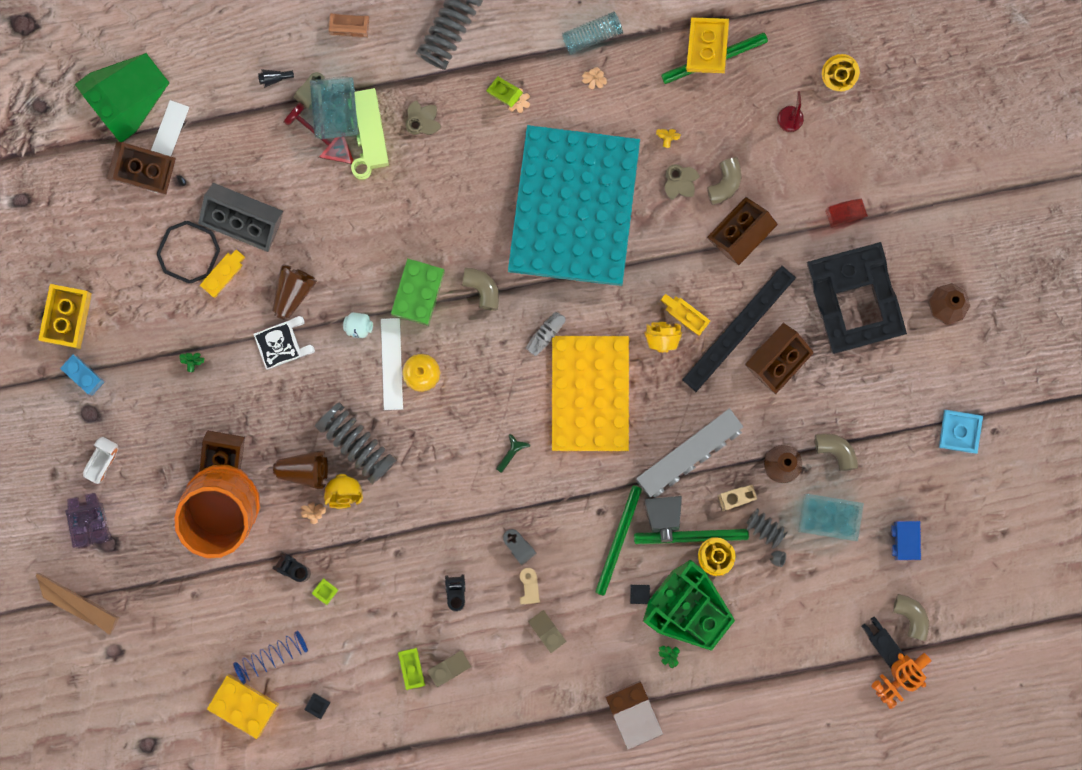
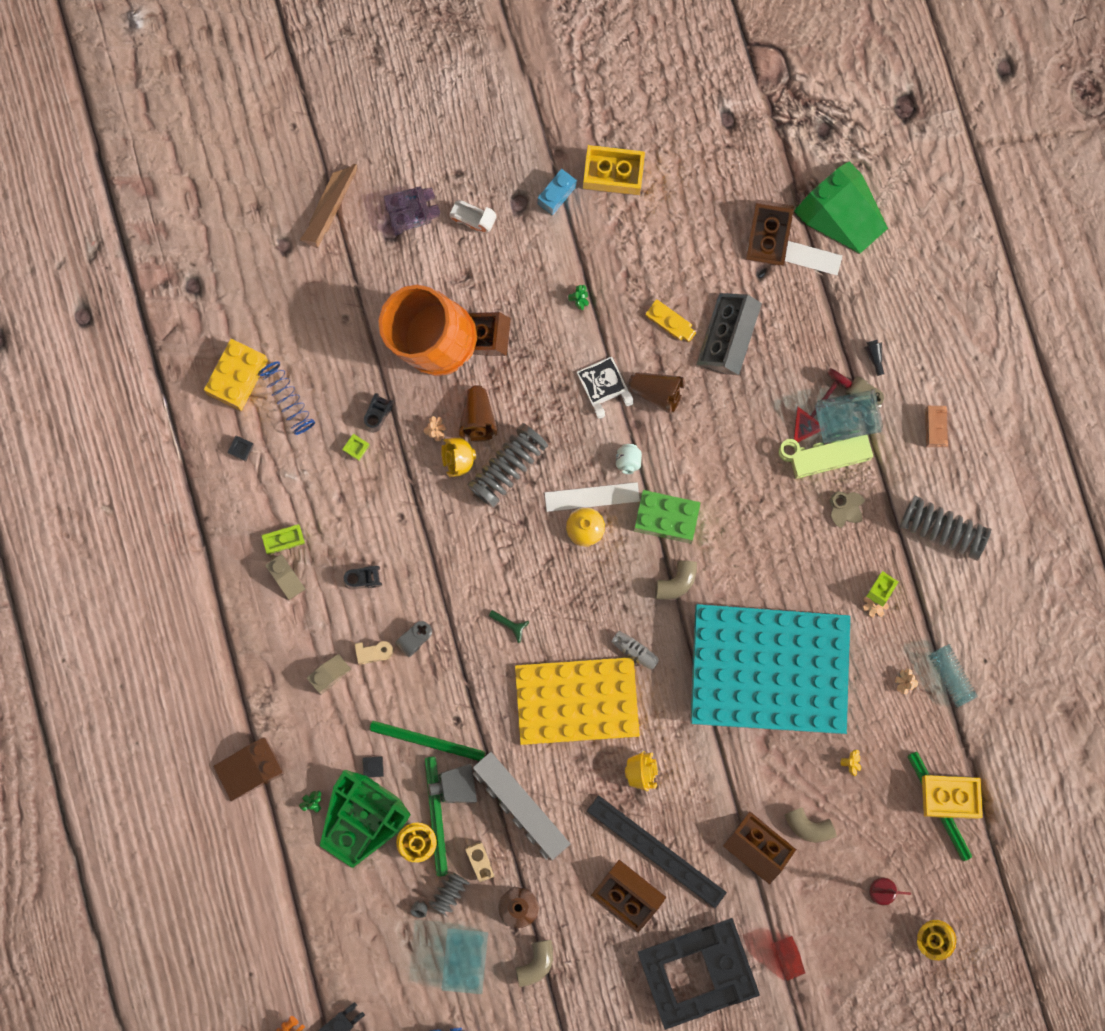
camera: 80 degrees right, 5 degrees down
black piece [157,221,220,284] -> none
yellow hinge [660,294,710,336] -> none
dark tan plate [665,164,700,200] -> none

